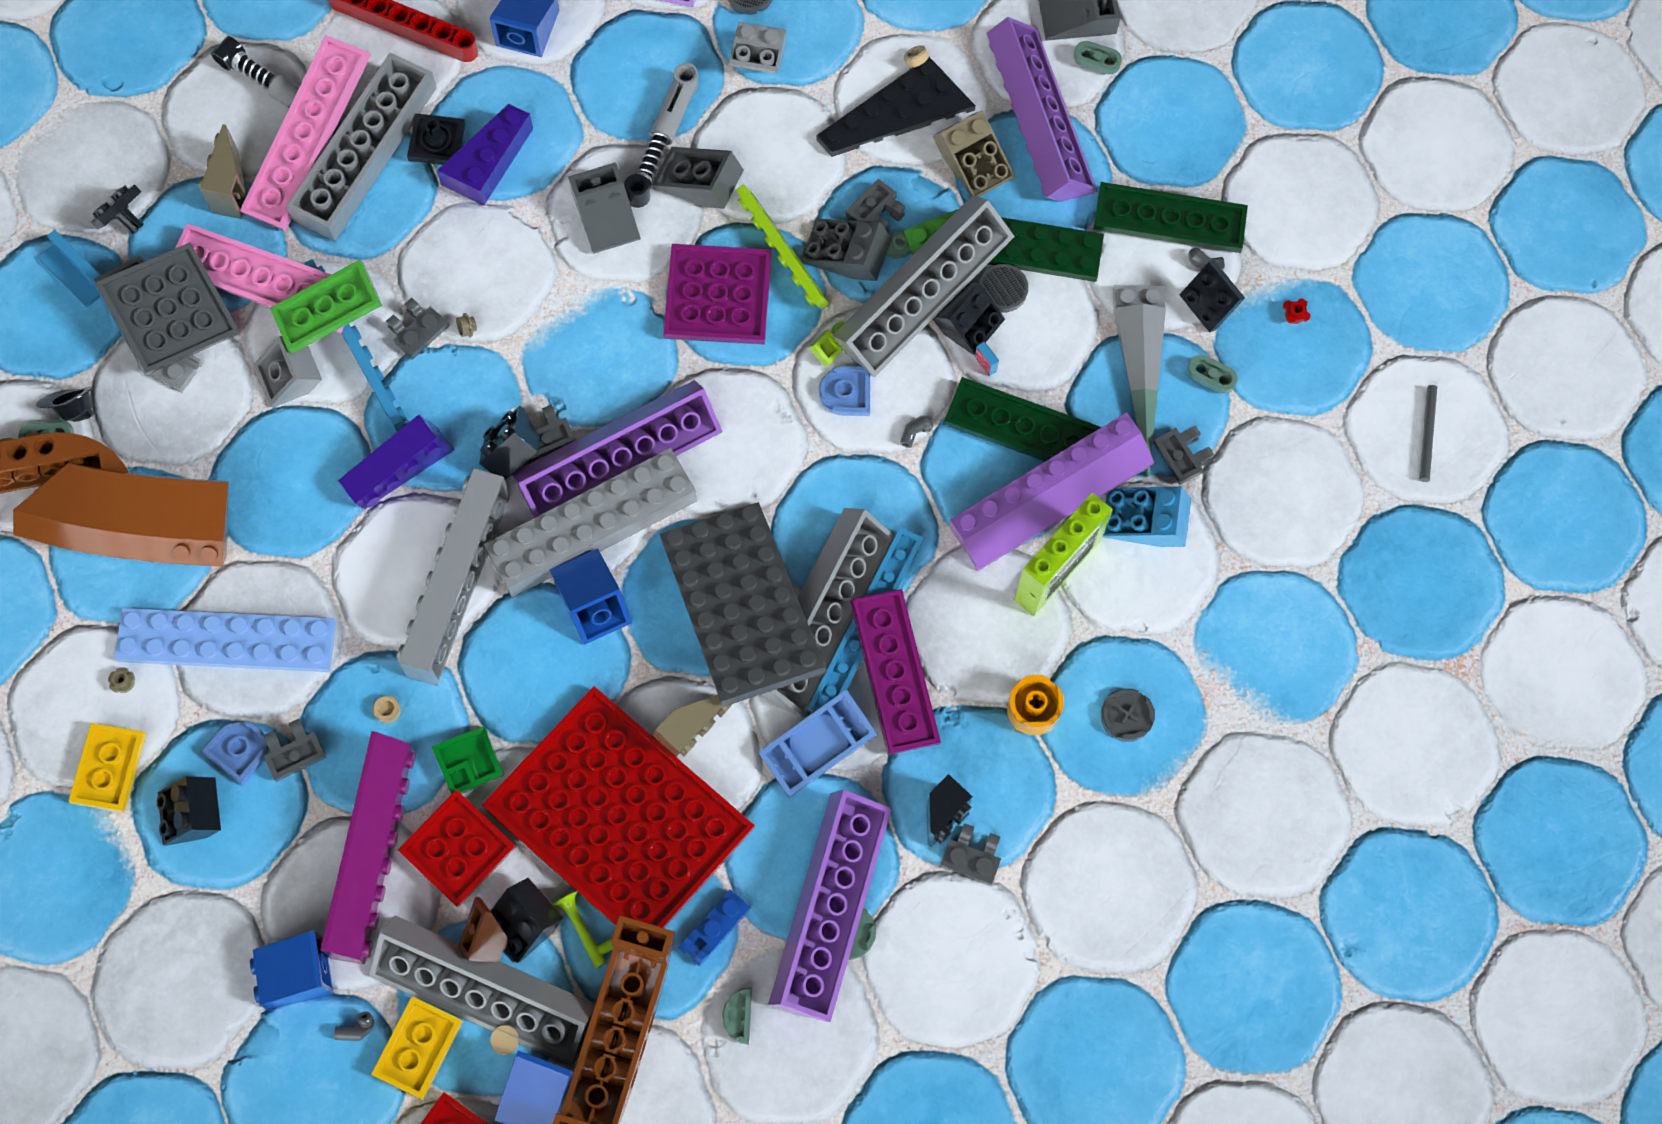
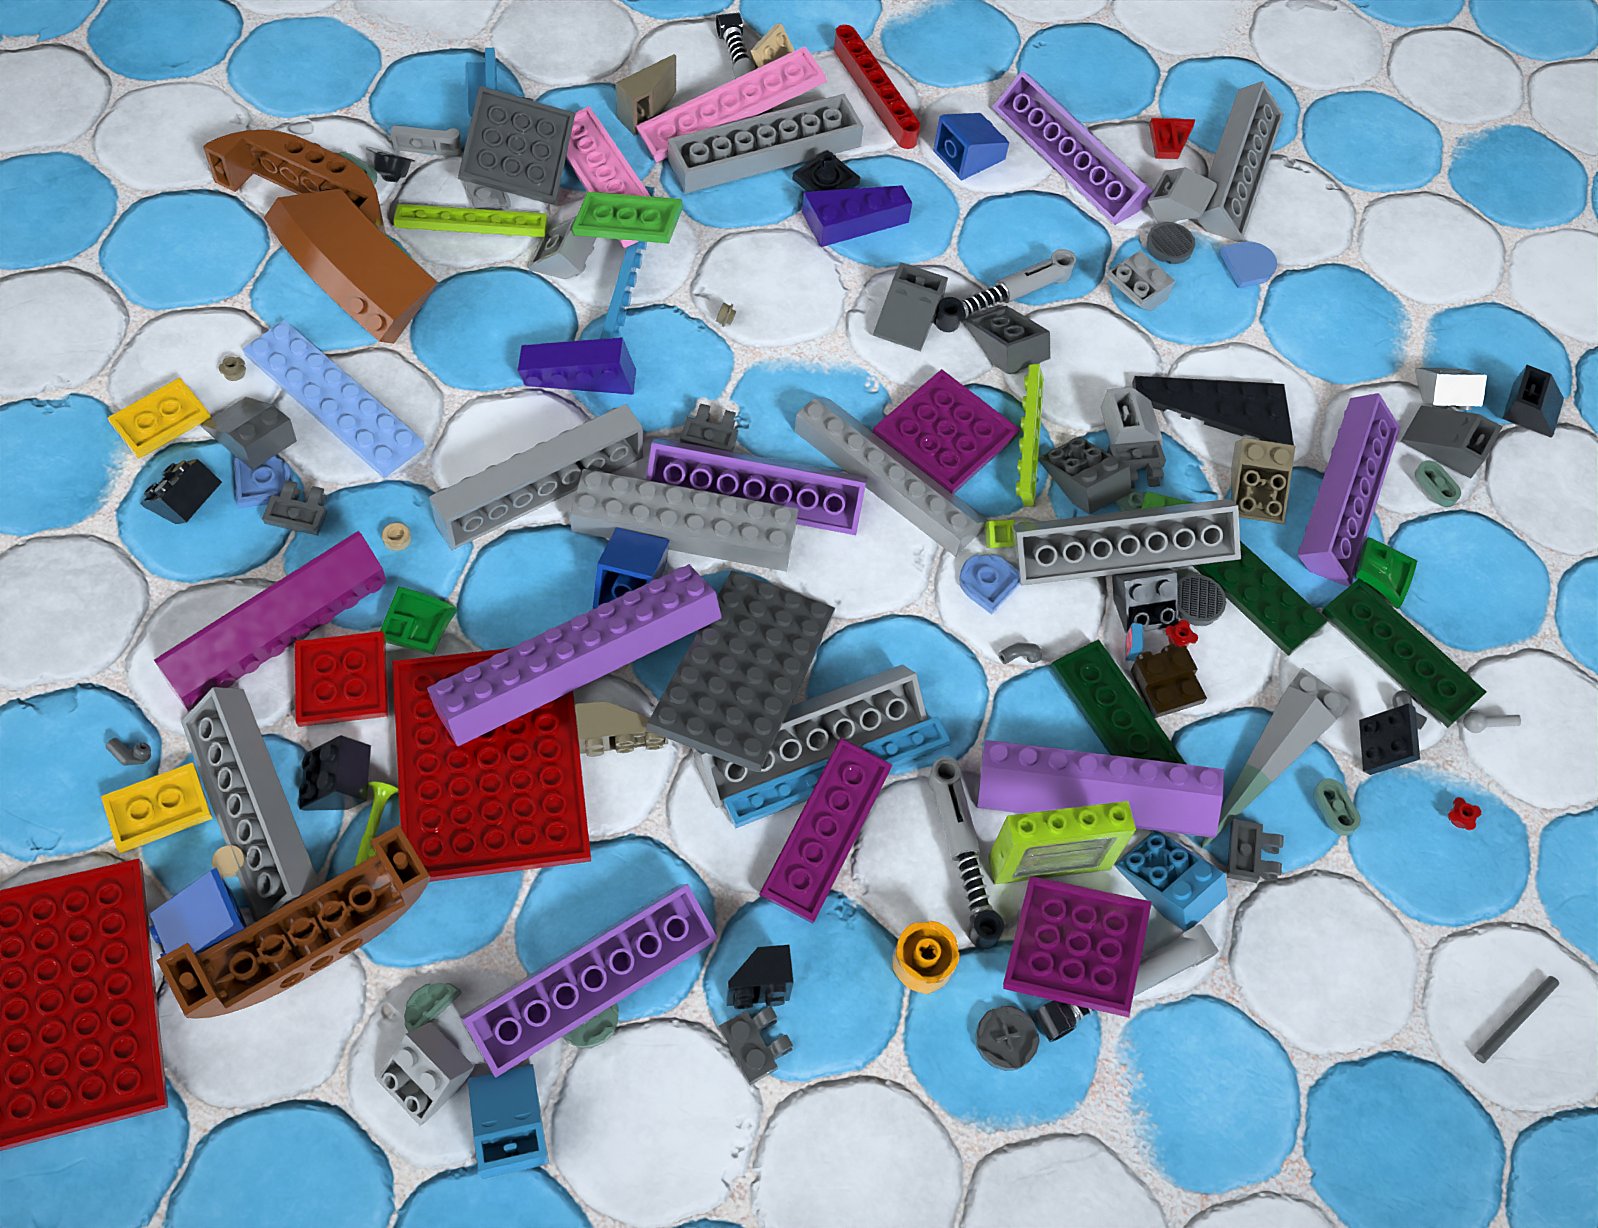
camera: 35 degrees right, 10 degrees down
black plate [91,184,144,235] -> none
blue slope [250,930,334,1009] -> none
dark grey plate [386,297,449,360] -> none
reddish brown slope [458,897,507,962] -> none
black slope [479,405,540,480] -> none
blue plate [678,889,751,967] -> none
medium blue slope [758,689,878,797] -> none
tan tile [904,45,929,68] -> none
none -> dark grey slope [201,397,297,470]
none -> light grey slope [376,1022,475,1126]
none -> light grey plate [390,125,462,156]
none -> lime plate [394,204,548,237]
none -> medium lavender brick [427,564,722,746]
none -> dark azure slope [468,1064,549,1179]
none -> tan plate [750,23,795,68]
none -> light grey slope [795,398,989,557]
none -> piece [928,757,1004,949]
none -> magenta plate [1003,876,1152,1018]
none -> light grey piece [1033,924,1219,1042]
none -> light grey slope [1100,387,1164,446]
none -> dark brown plate [1130,644,1207,718]
none -> red plate [1165,620,1198,647]
none -> green plate [1356,537,1417,609]
none -> light grey bar [1463,711,1521,733]

